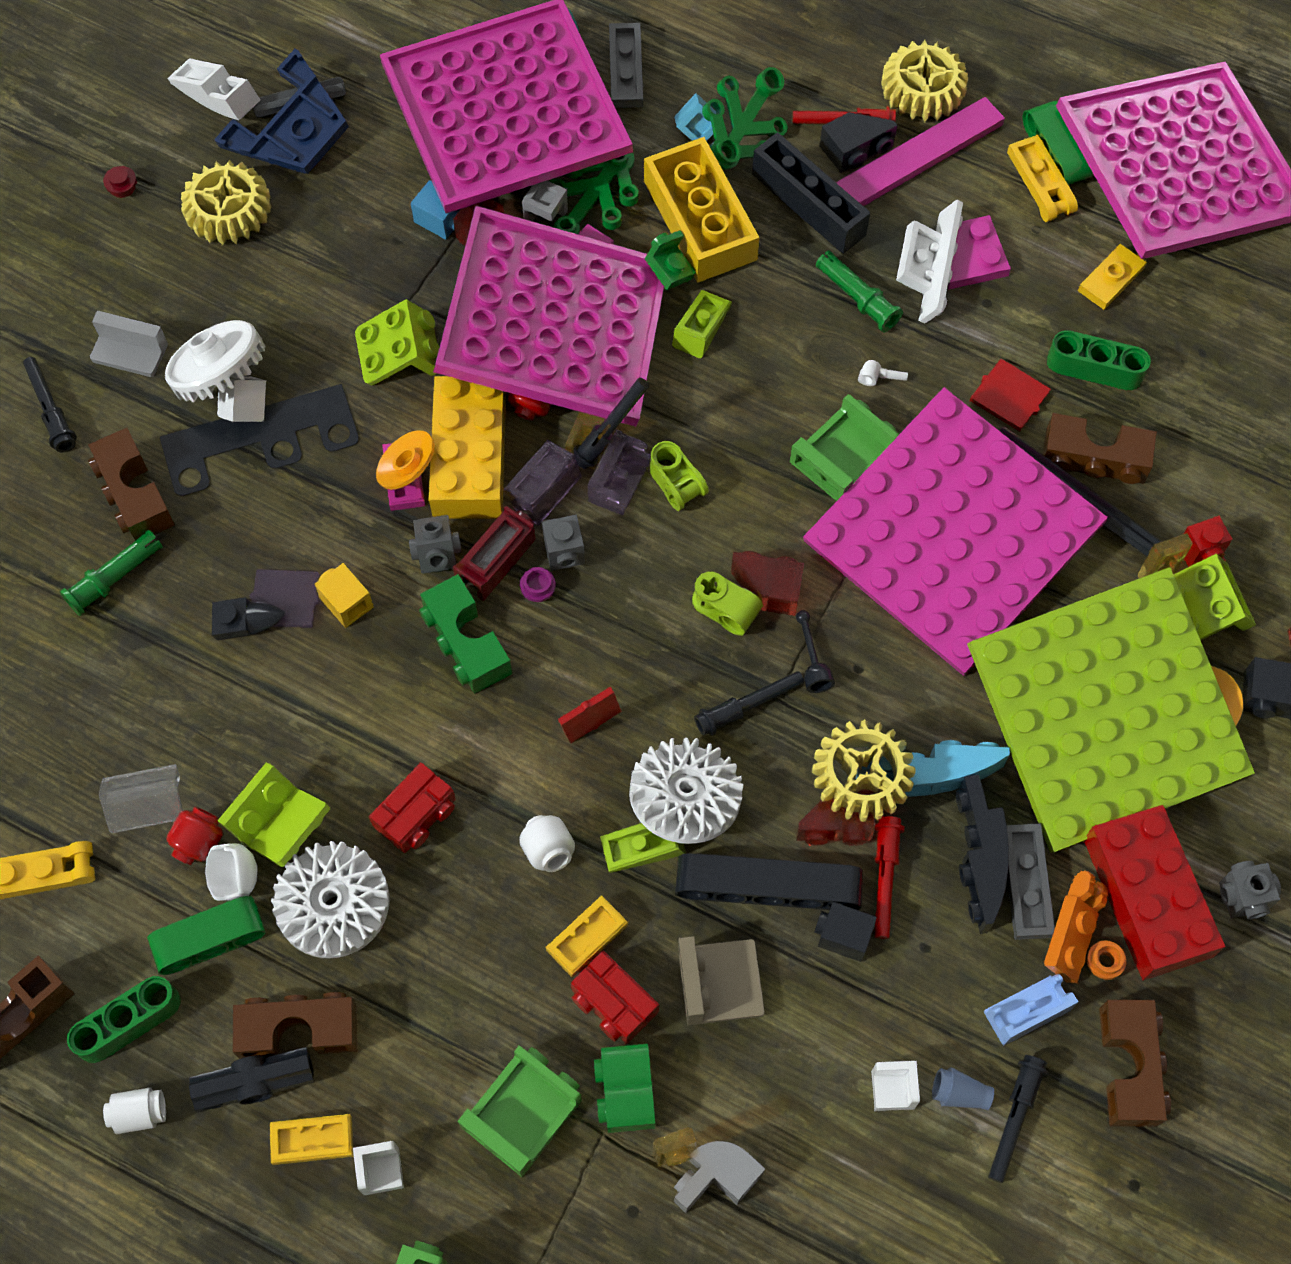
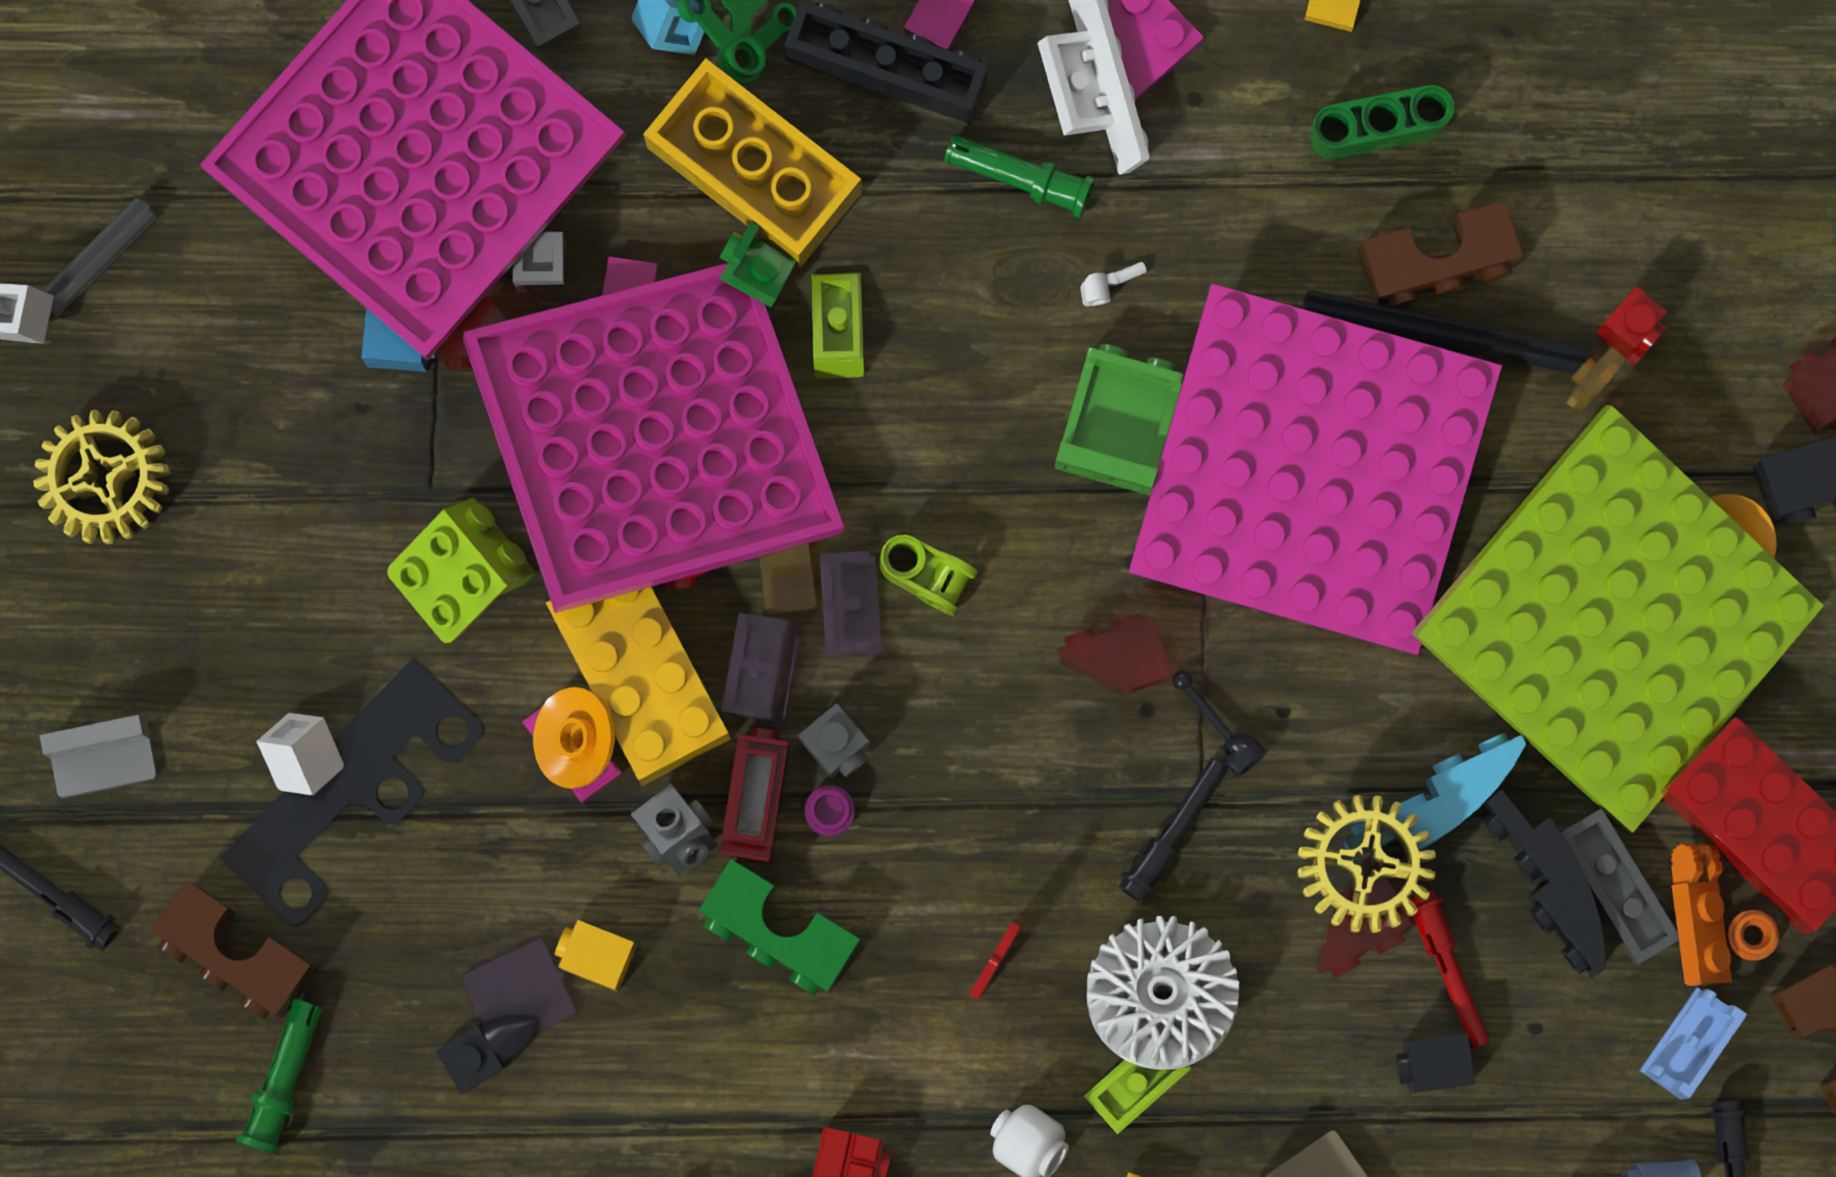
camera: 25 degrees left, 15 degrees up
white wheel [165,320,265,403] -> none
dark blue wing [214,48,349,174] -> none
green plant [549,153,639,234] -> none
black pin [572,377,649,469] -> none
black beam [675,853,863,910] -> none
lime piece [692,572,763,636] -> none
red piece [970,359,1051,432] -> none
lime bracket [1174,554,1256,640] -> none

